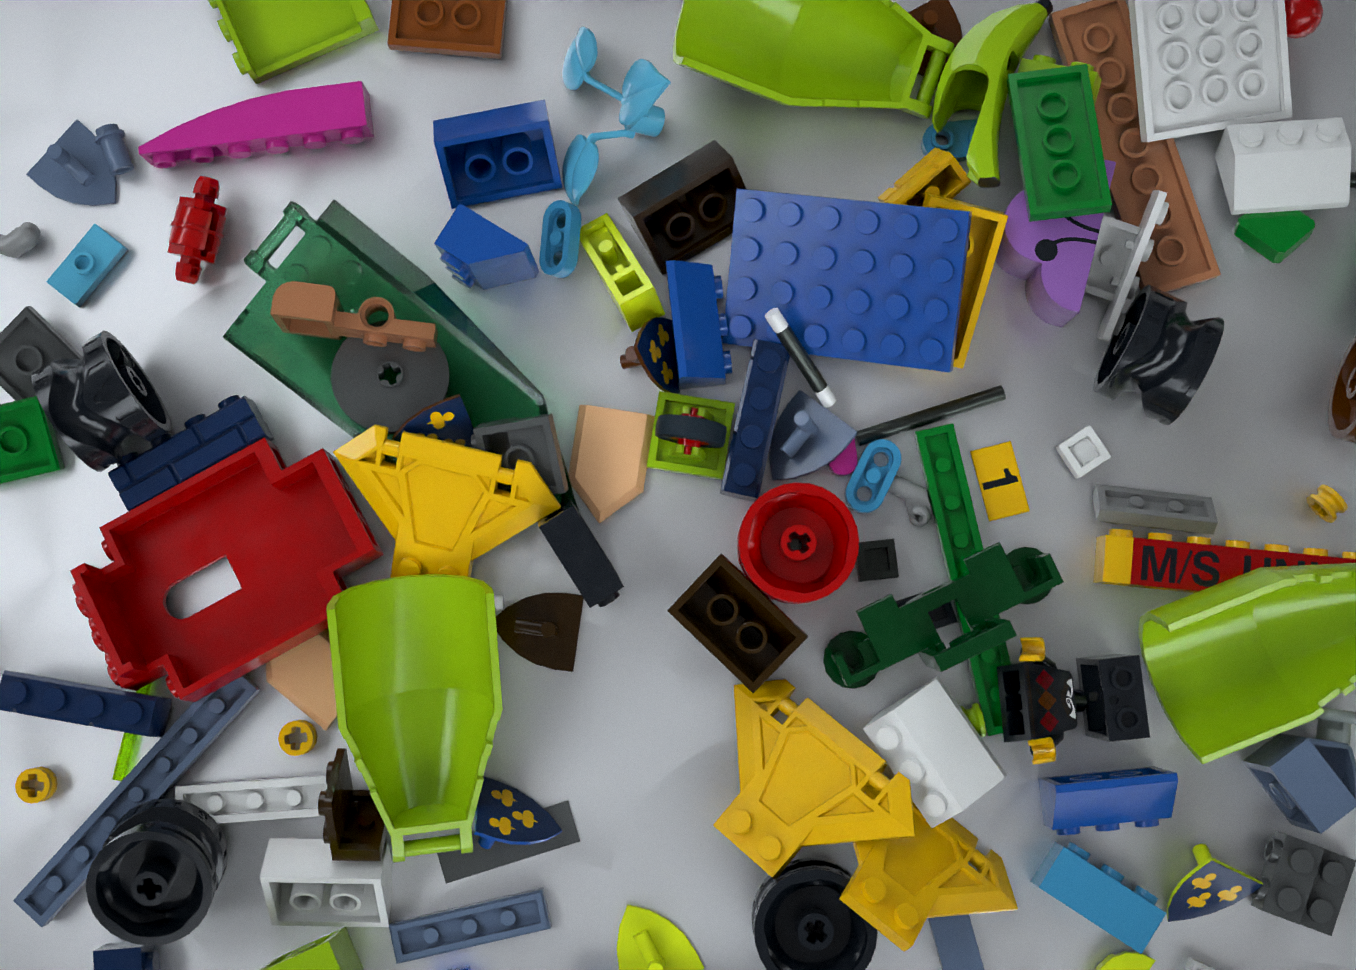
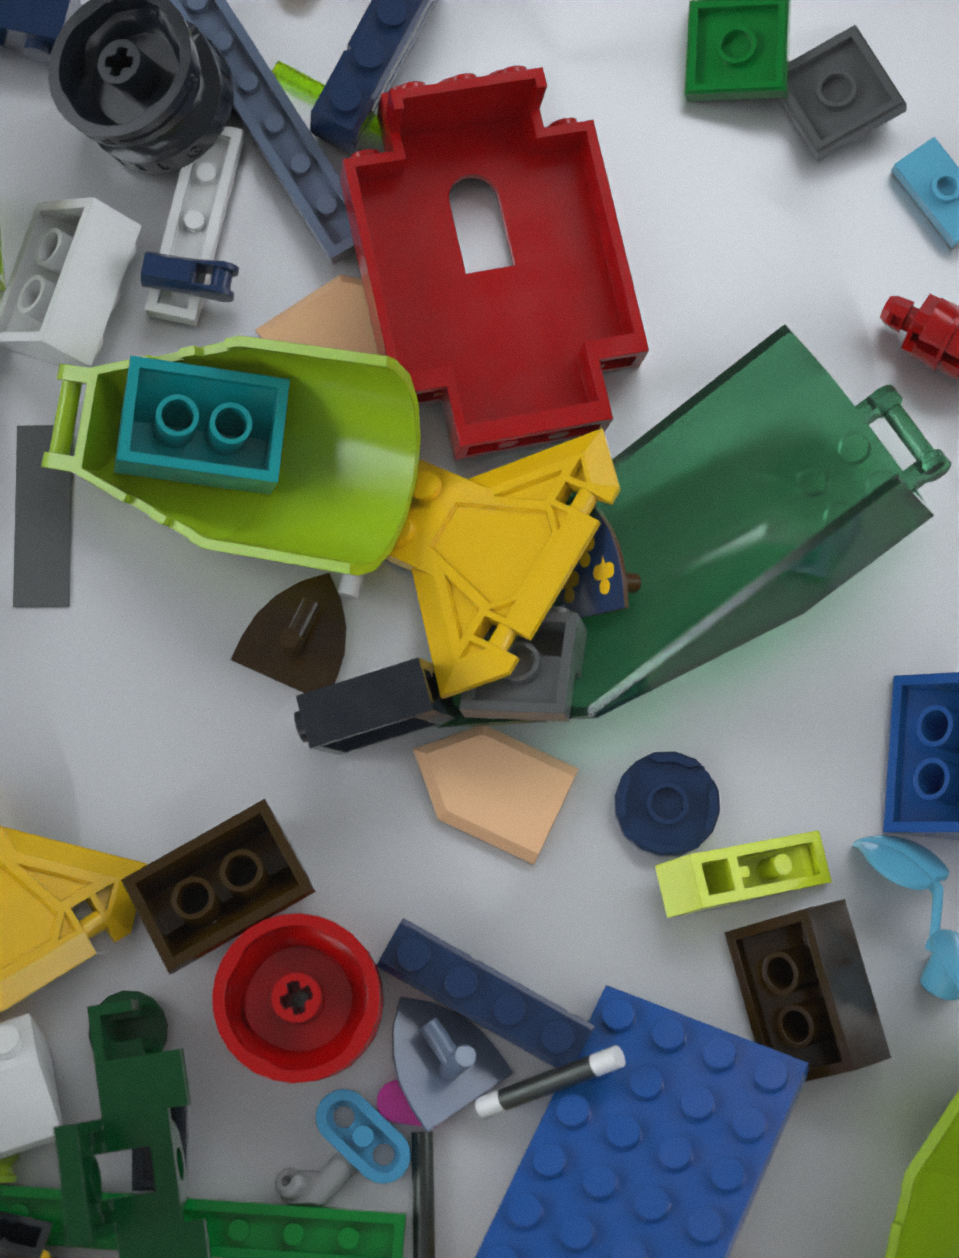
camera: 100 degrees right, 5 degrees down
black piece [31,331,171,472] -> none
dark blue brick [108,395,274,511] -> none
nougat plate [270,281,438,352] -> none
yellow bush [278,720,318,756] -> none
dark brown bracket [318,748,387,861] -> none
dark grey piece [331,320,450,434] -> none
blue slope [434,203,539,290] -> none
dark blue shield [474,776,562,849] -> none
dark azure plate [539,200,581,278] -> none
dark blue shield [620,317,680,394] -> none
lime plate [647,391,735,480] -> none
blue slope [666,260,732,390] -> none
pearl dark grey plate [856,539,899,582] -> none
none -> teal slope [114,355,290,495]
none -> dark blue bar [141,251,240,302]
none -> dark blue tile [614,751,720,858]

